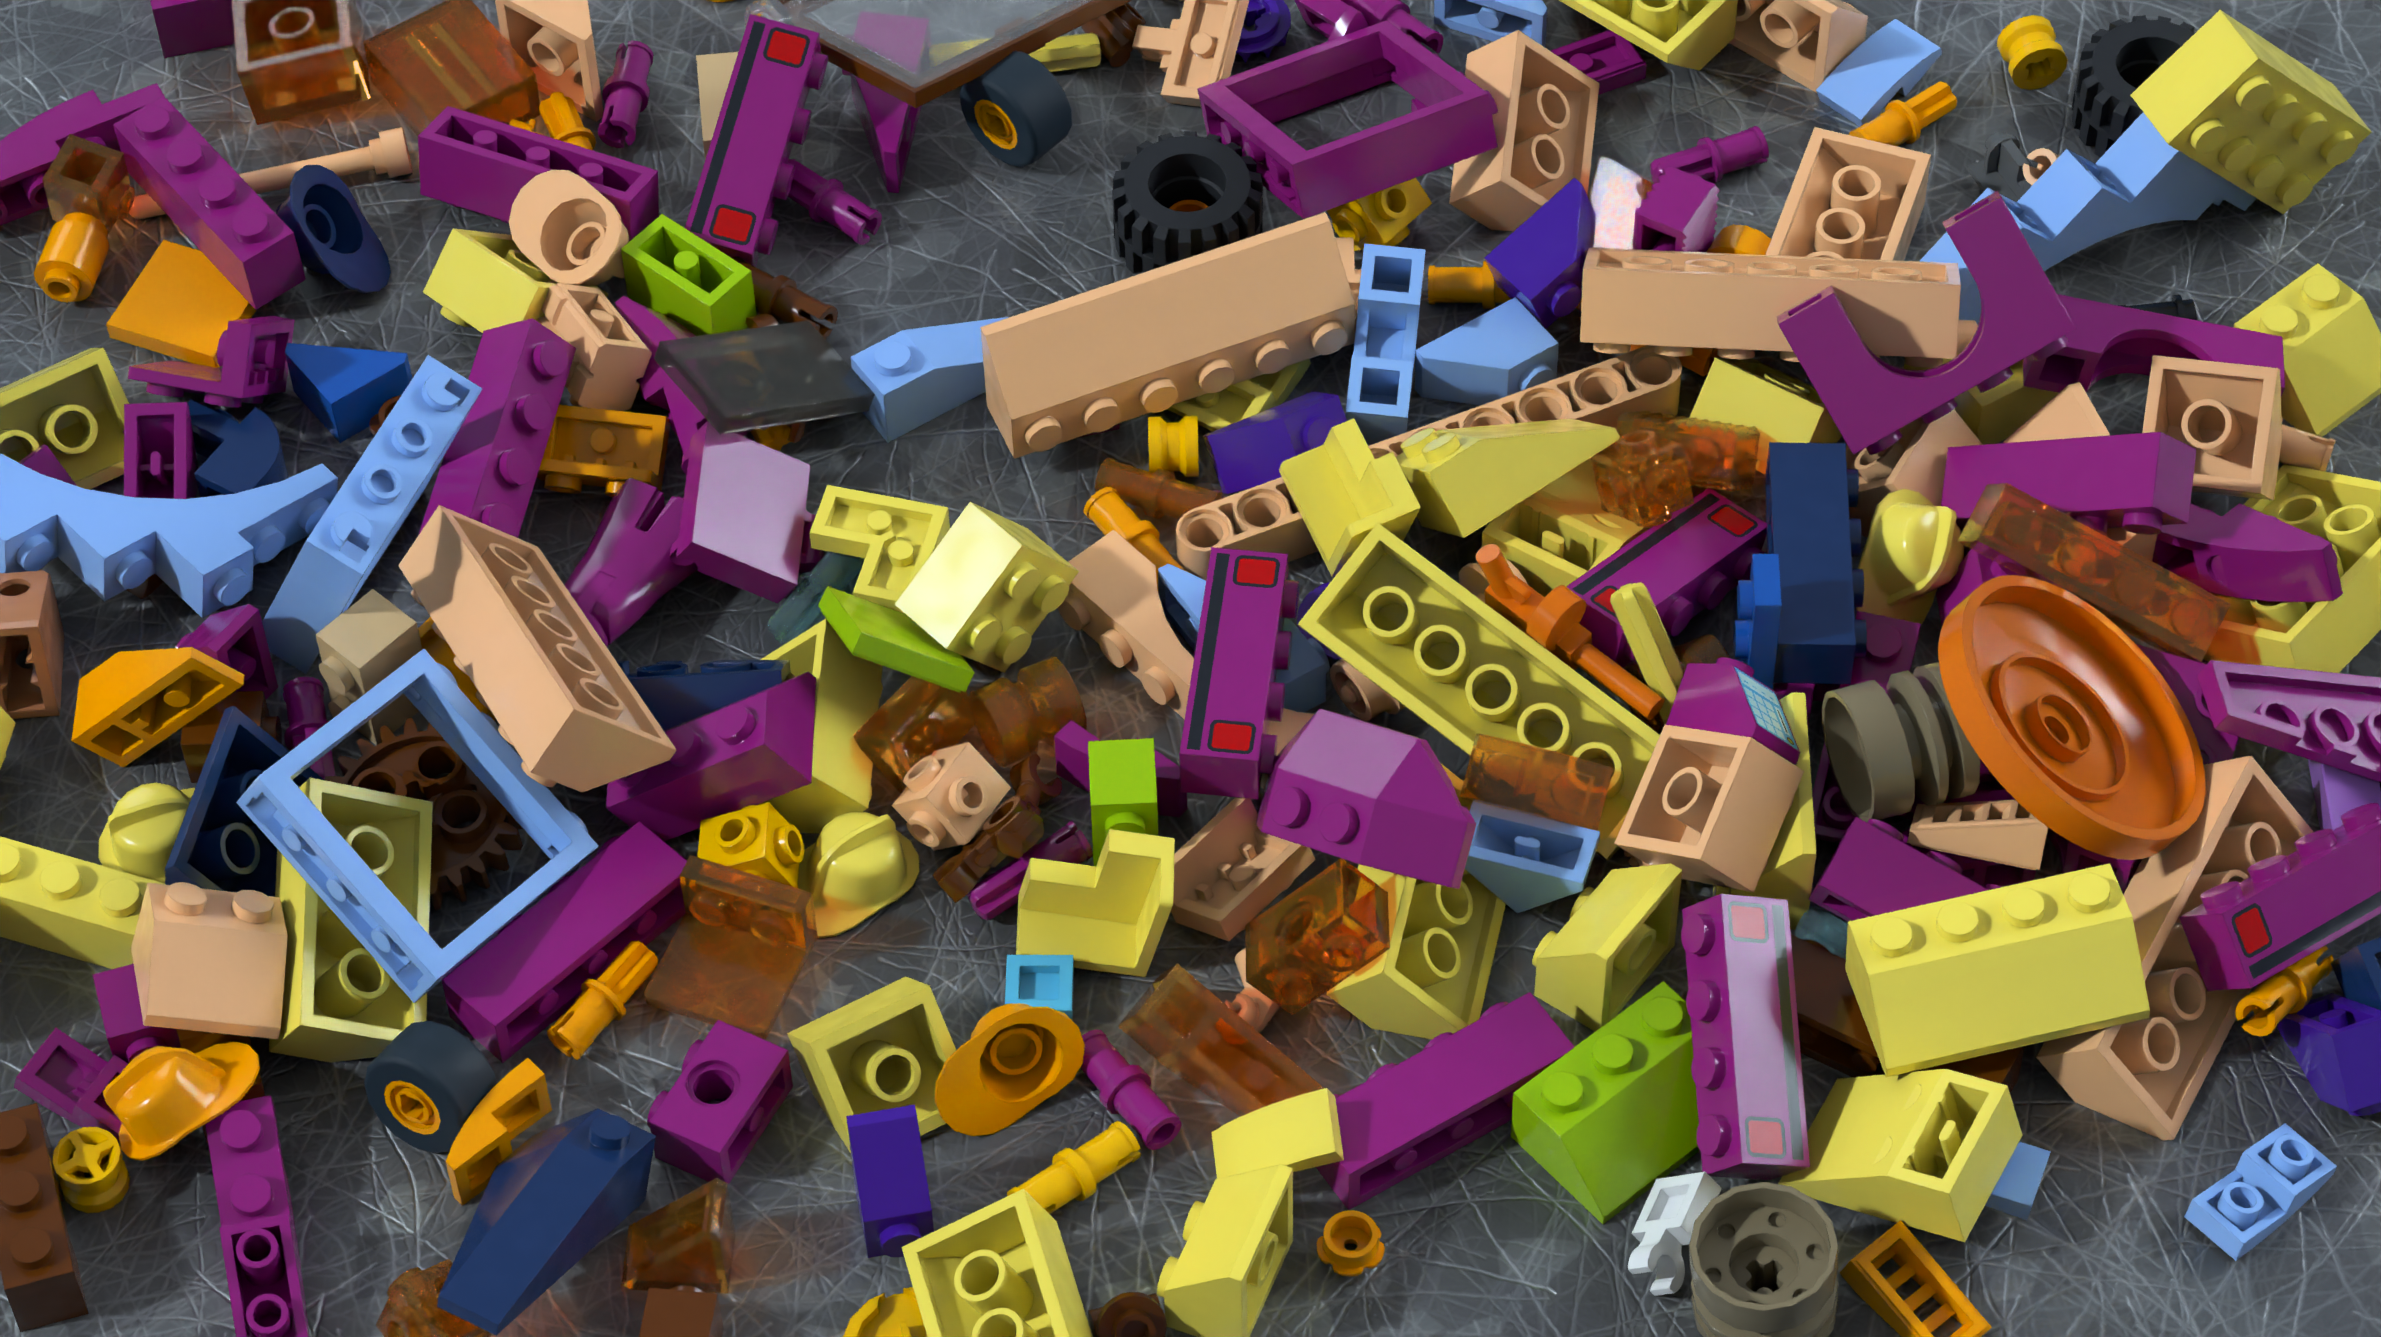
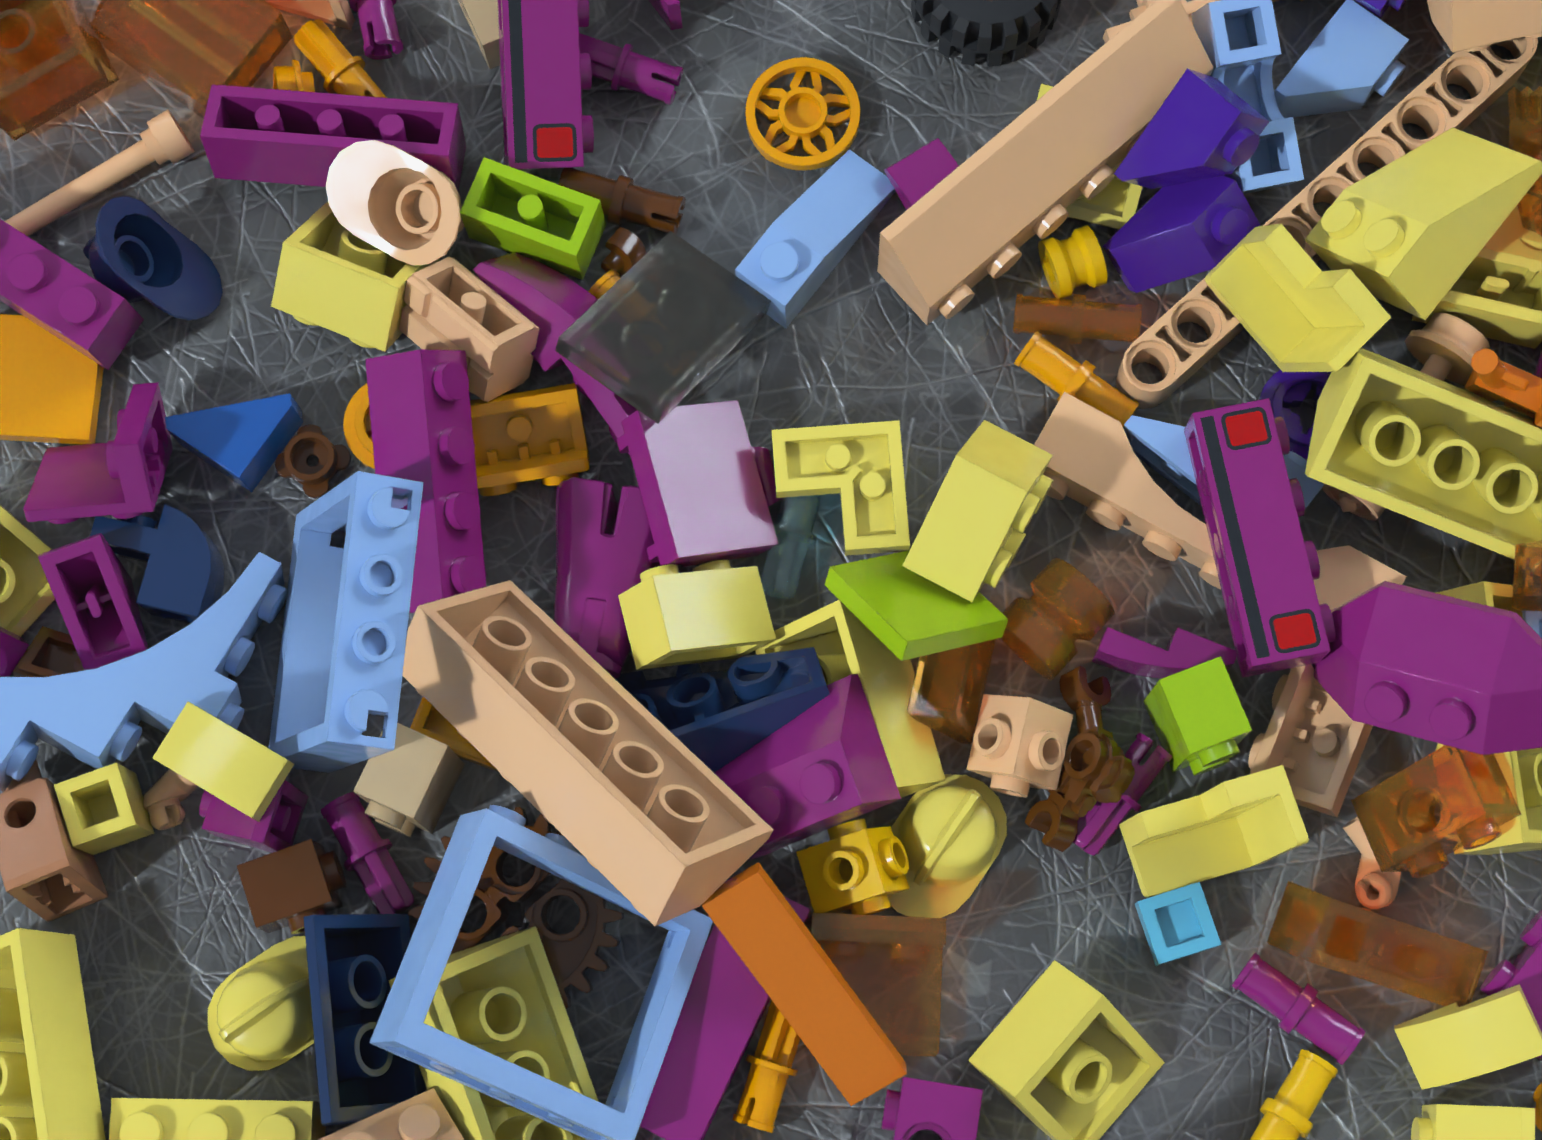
camera: 15 degrees left, 25 degrees up
light orange slope [71,647,245,768] -> none
light orange piece [935,1003,1085,1136] -> none
none -> light yellow brick [54,762,154,855]
none -> light nougat arm [143,769,198,830]
none -> light yellow slope [152,702,294,822]
none -> light yellow brick [618,560,776,670]
none -> orange tile [702,862,907,1106]
none -> light orange wheel [745,57,860,171]
none -> dark purple slope [1114,68,1270,189]

